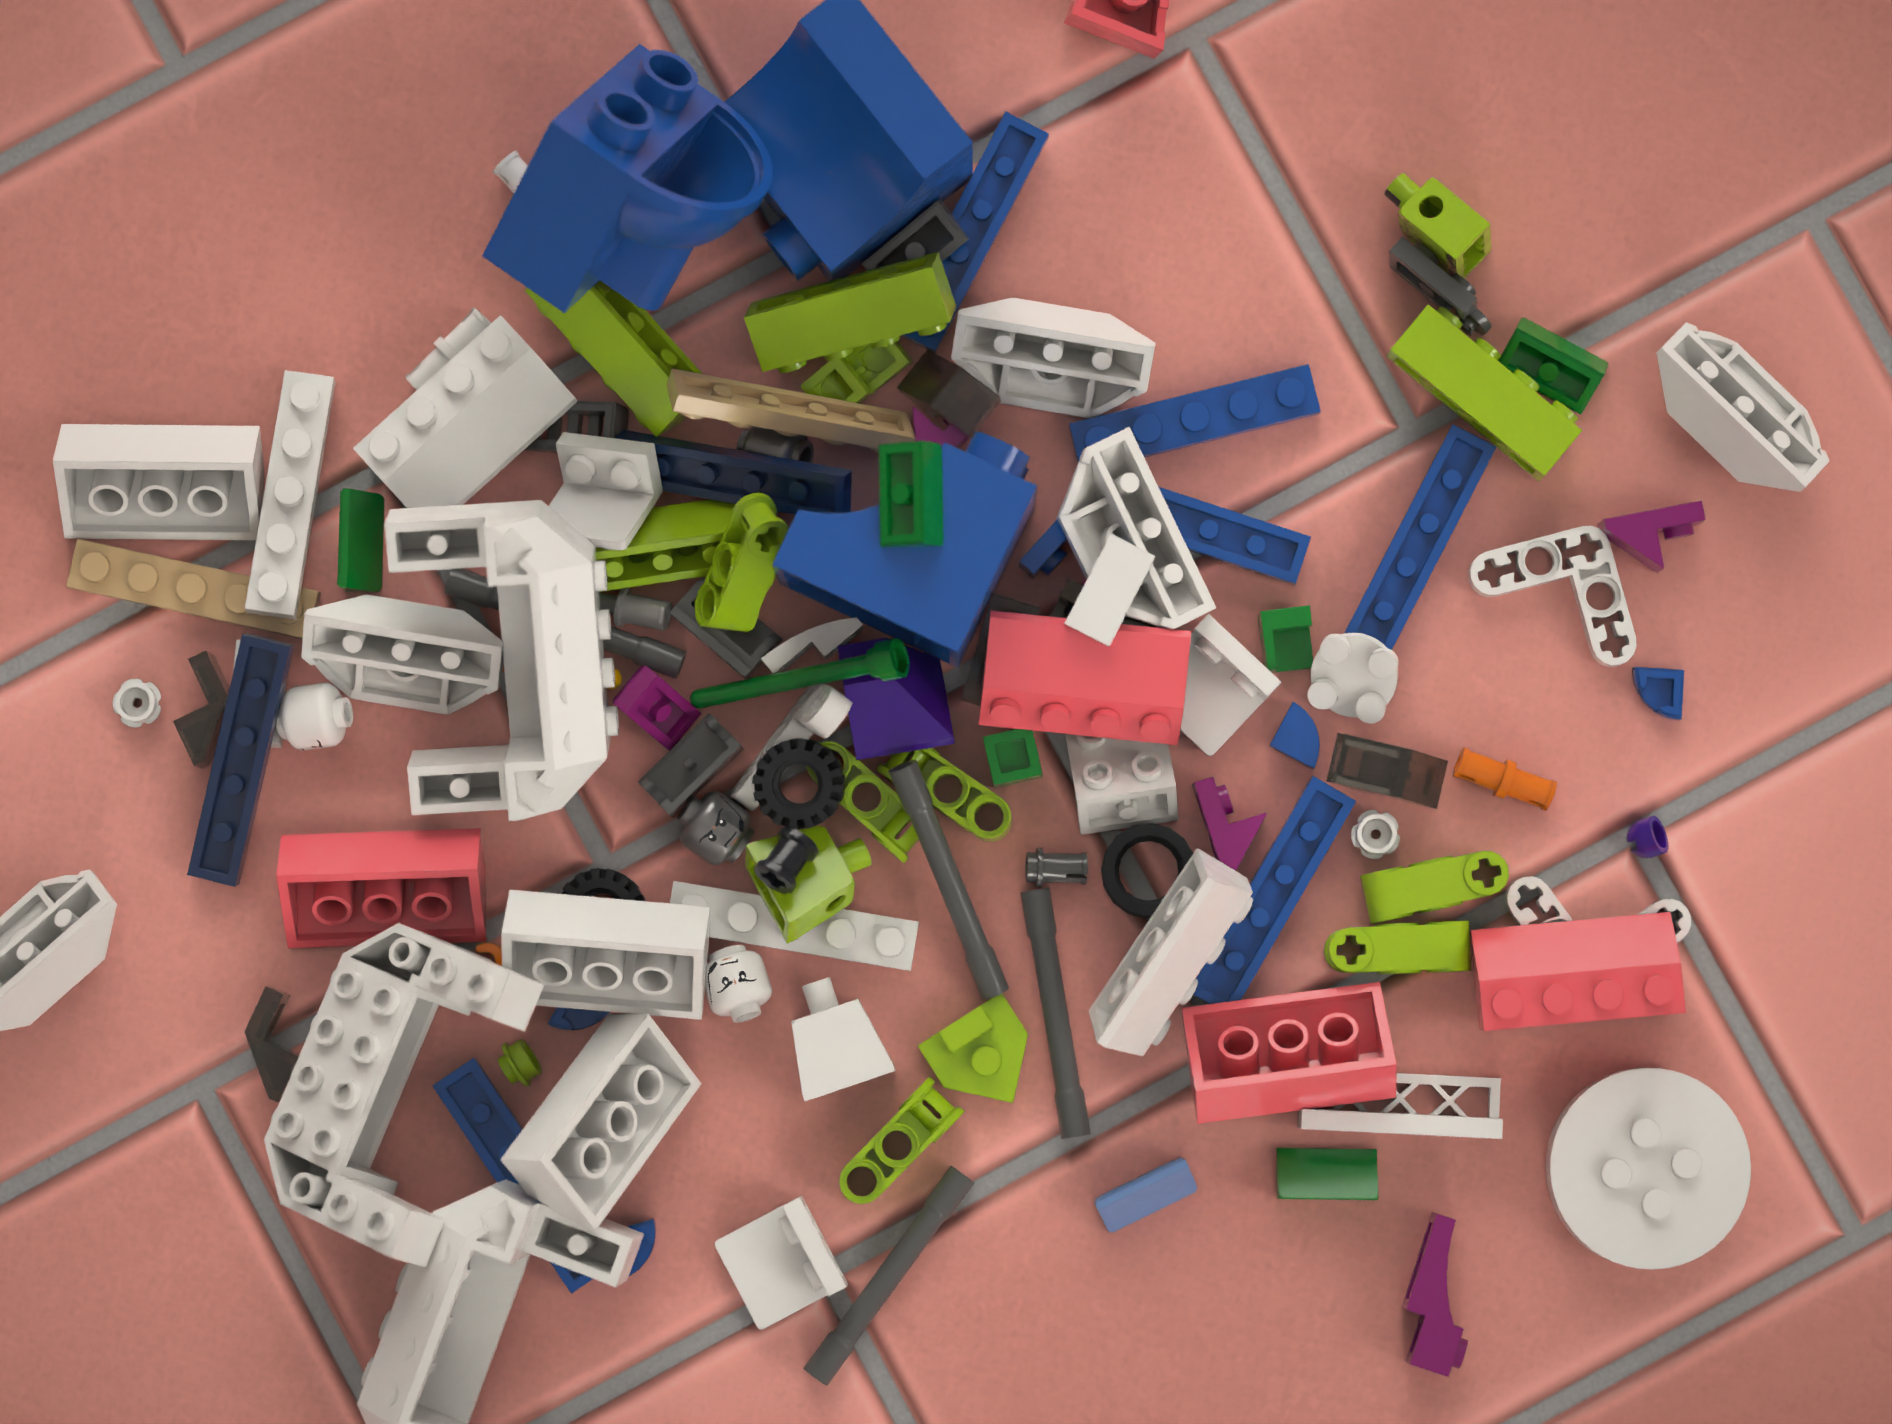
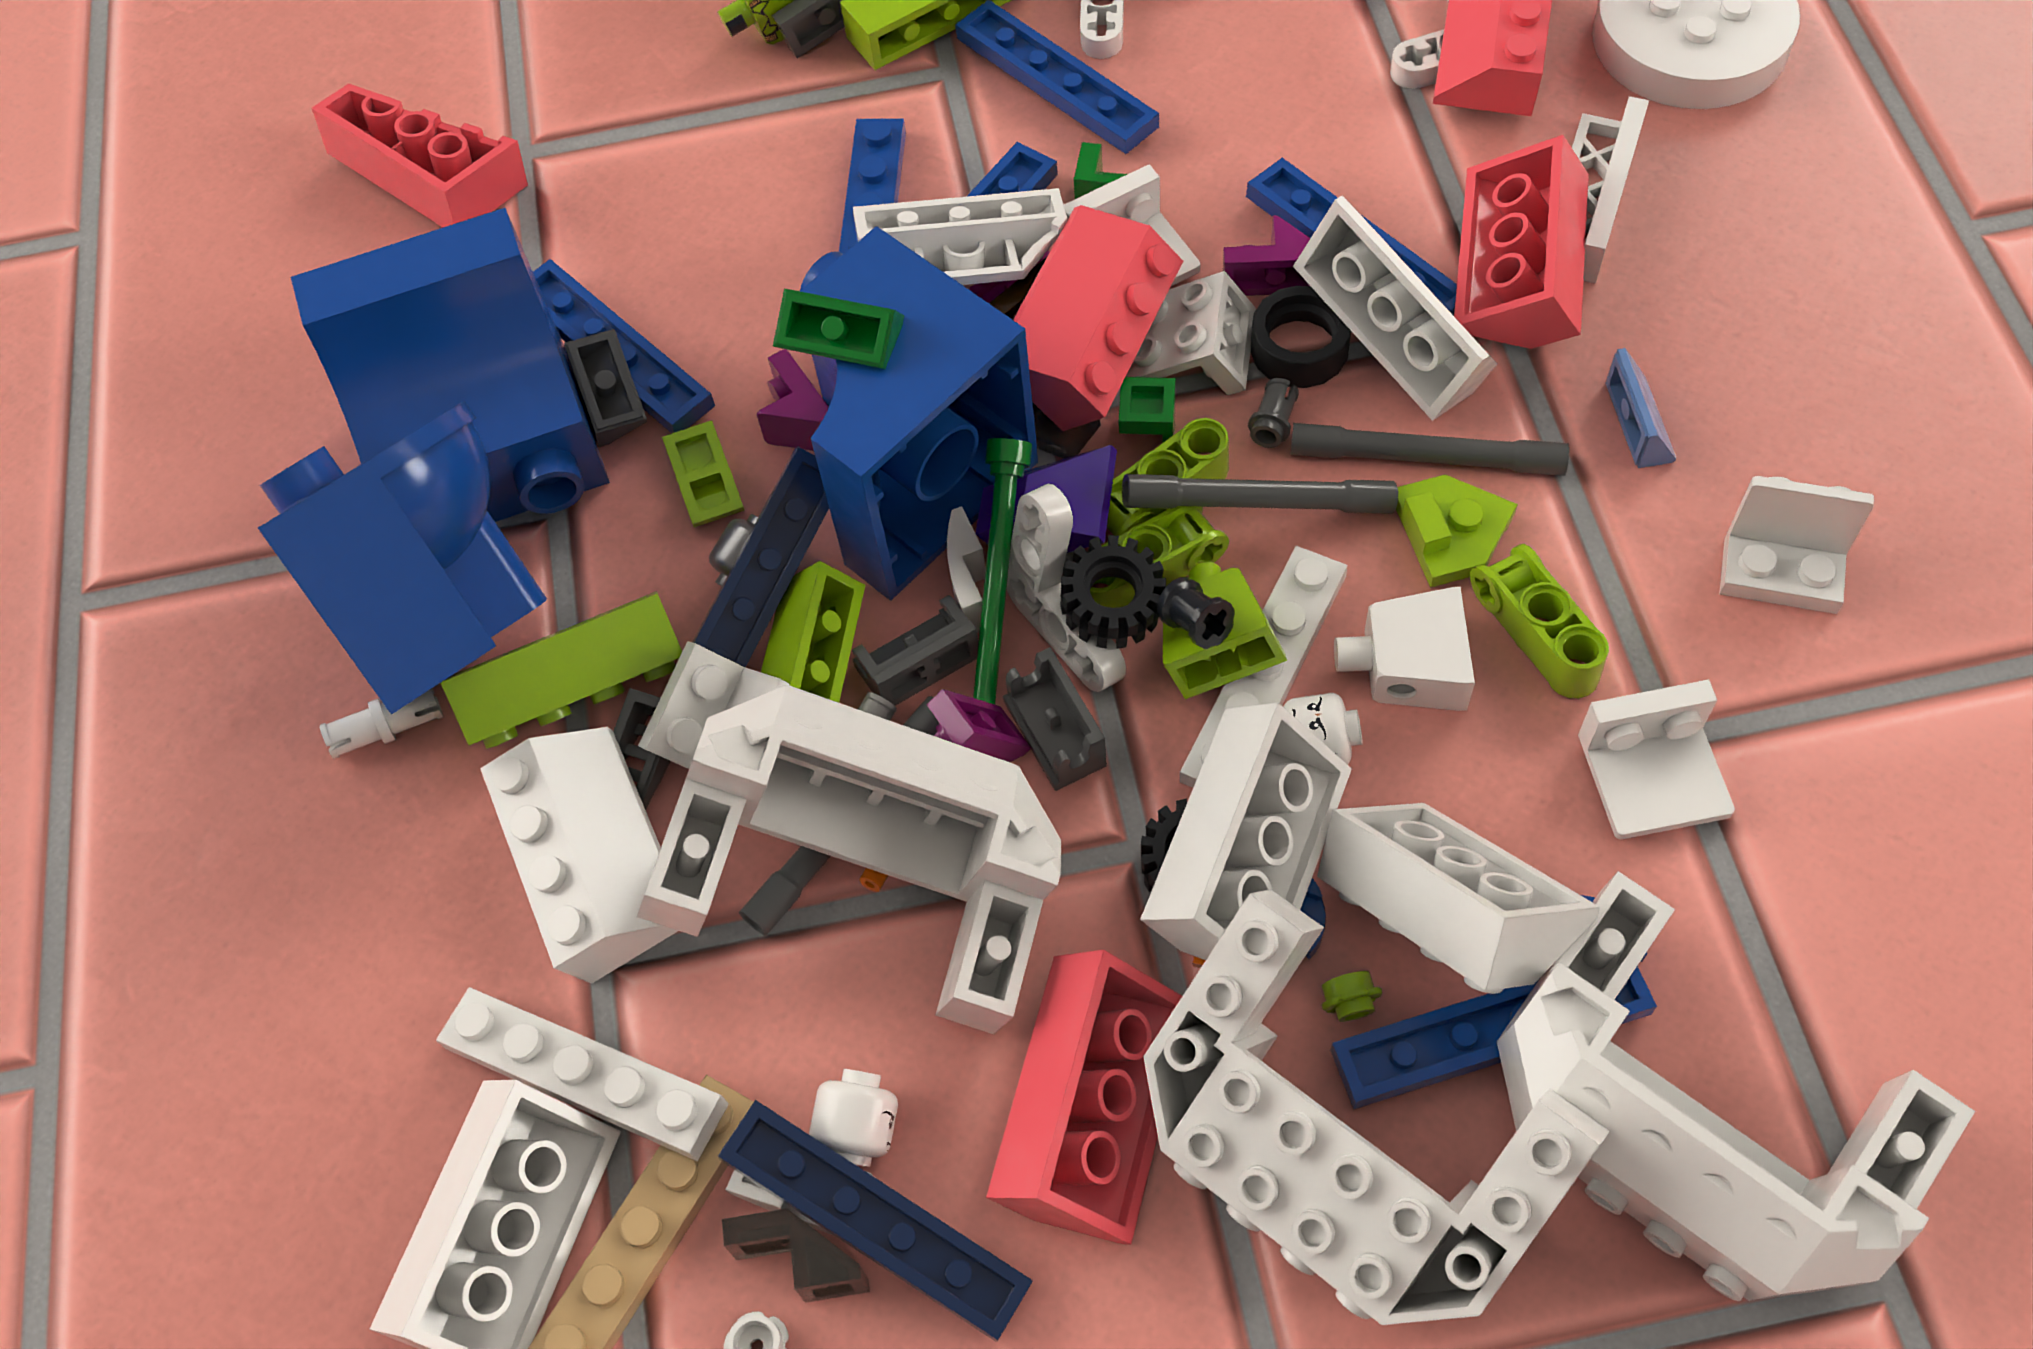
camera: 70 degrees left, 25 degrees down
clear smoke slope [244,986,300,1102] -> none
white wedge [301,594,504,715] -> none
green slope [337,488,385,593] -> none
white pin [405,307,491,390] -> none
tan plate [667,368,915,453] -> none
flat silver head [677,791,754,865] -> none
lime piece [694,493,789,632] -> none
lime brick [744,252,956,373] -> none
dark grey piece [803,1166,975,1386] -> none
clear smoke slope [897,350,1001,439] -> none
white wedge [951,297,1156,418] -> none
white tile [1064,534,1156,647] -> none
blue tile [1269,702,1320,769] -> none
green slope [1276,1148,1378,1200] -> none
white piece [1307,633,1399,724] -> none
lime piece [1323,921,1471,974] -> none
clear smoke slope [1326,733,1448,809] -> none
white plate [1351,810,1400,859] -> none
lime piece [1360,851,1509,924] -> none
magenta slope [1402,1212,1468,1377] -> none
orange pin [1452,747,1557,811] -> none
none -> white bracket [1719,476,1874,614]

